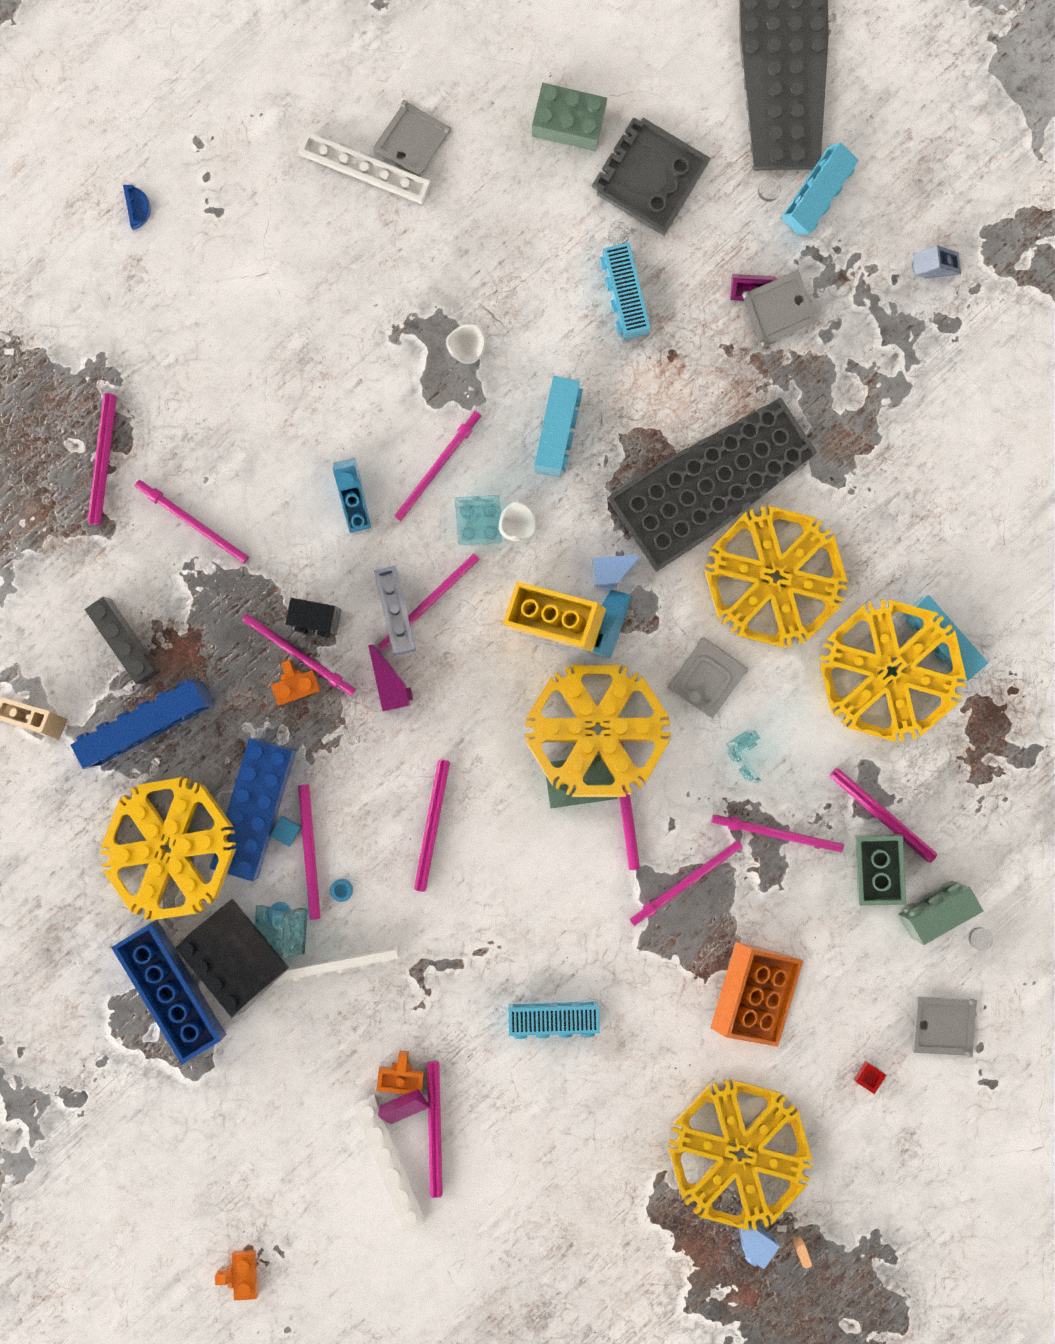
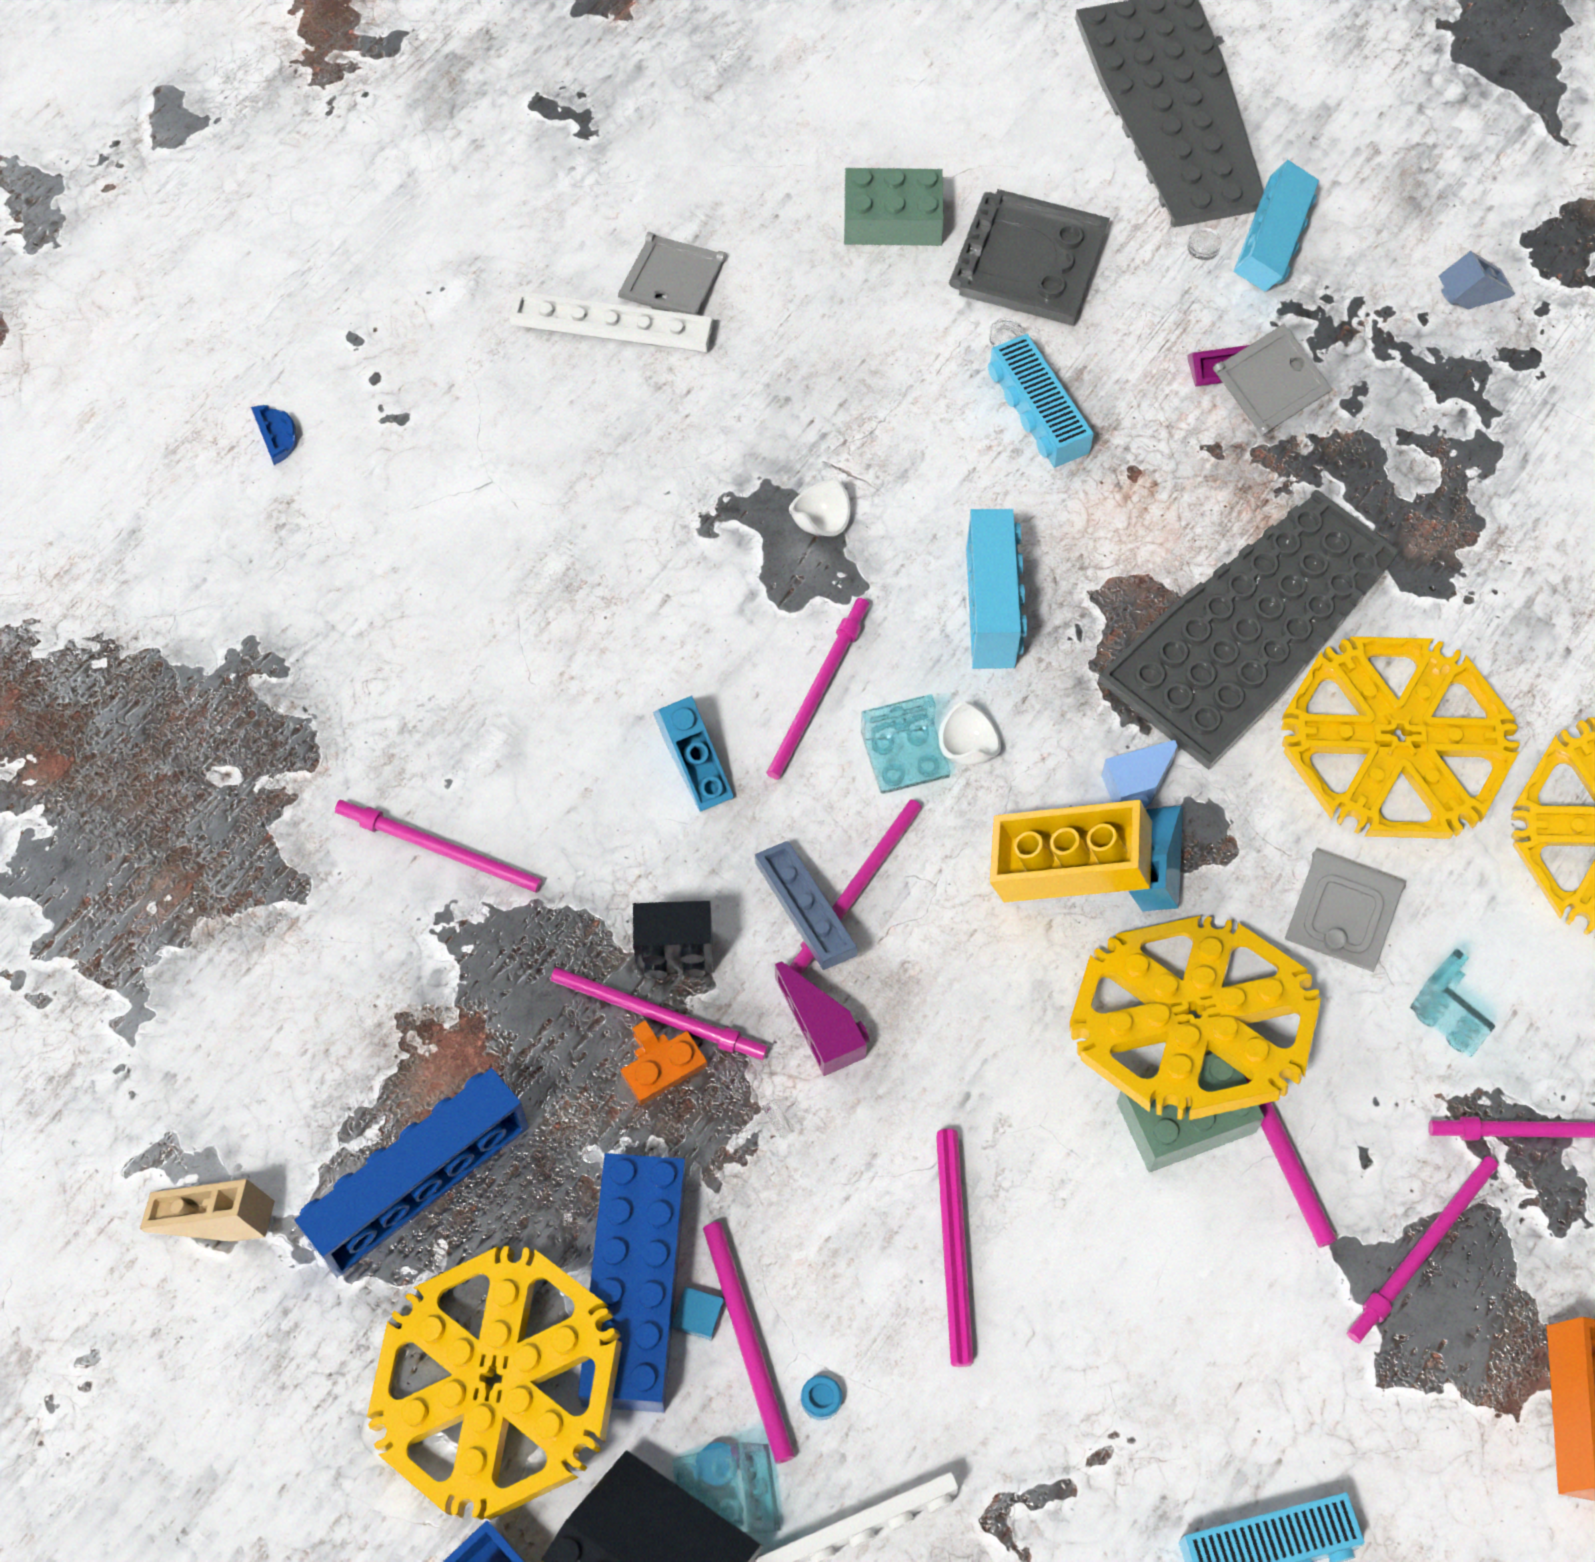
camera: 10 degrees left, 25 degrees down
dark grey brick [84,597,161,684] -> none
dark pink axle [88,393,117,525] -> none

